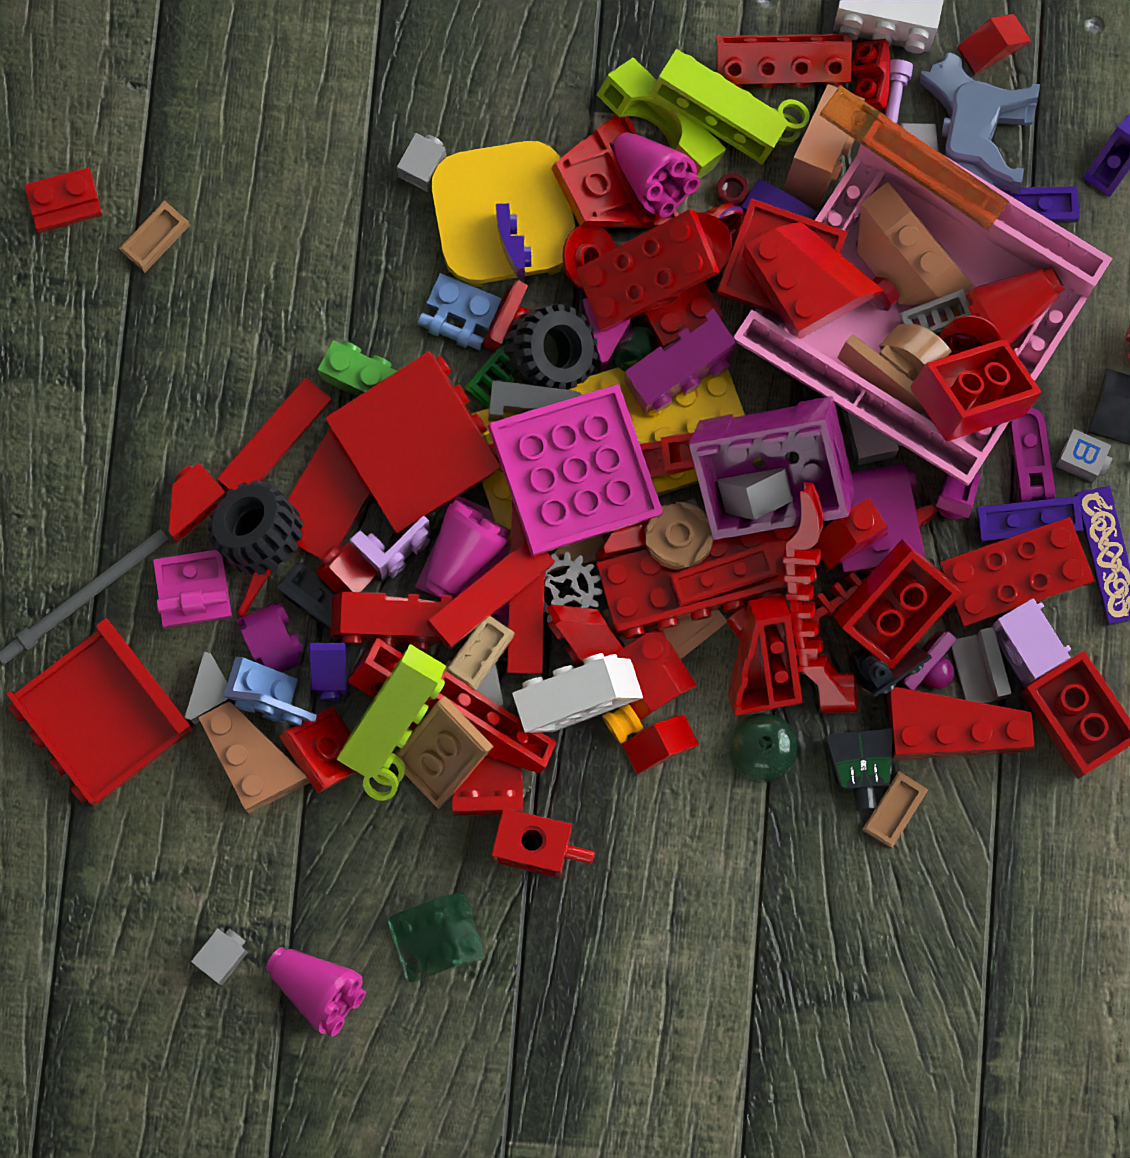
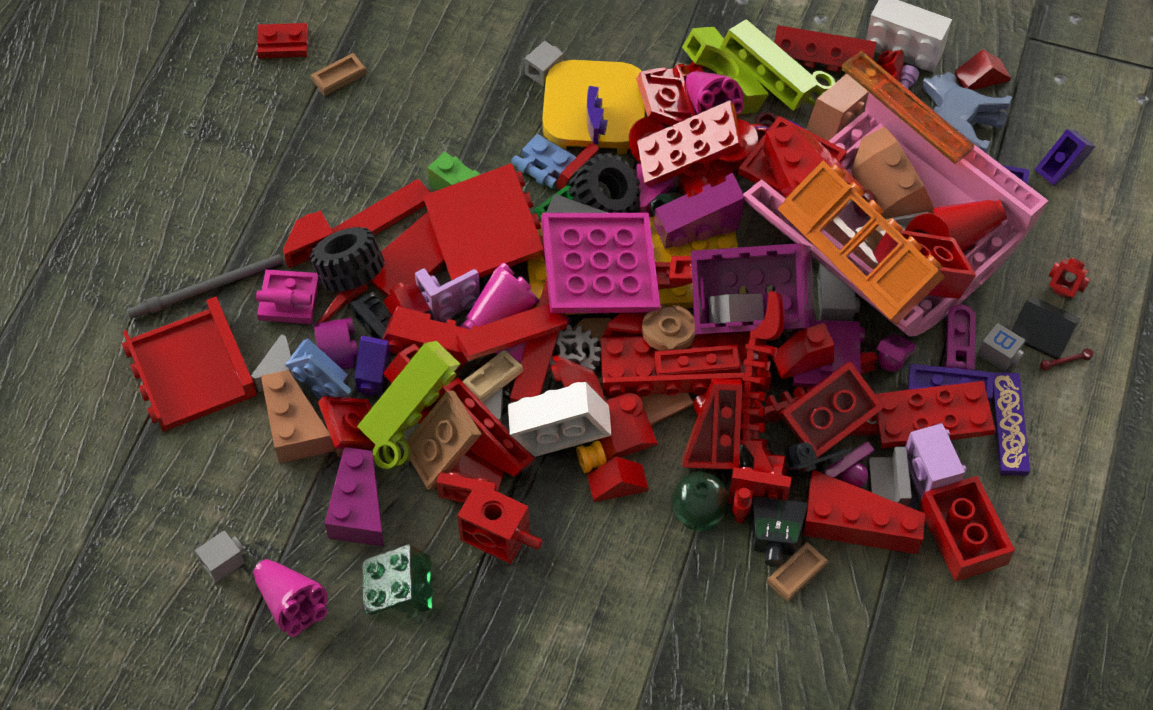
camera: 15 degrees right, 20 degrees down
none -> magenta wedge [324,447,385,547]
none -> red plate [728,467,791,523]
none -> orange window [777,161,945,325]

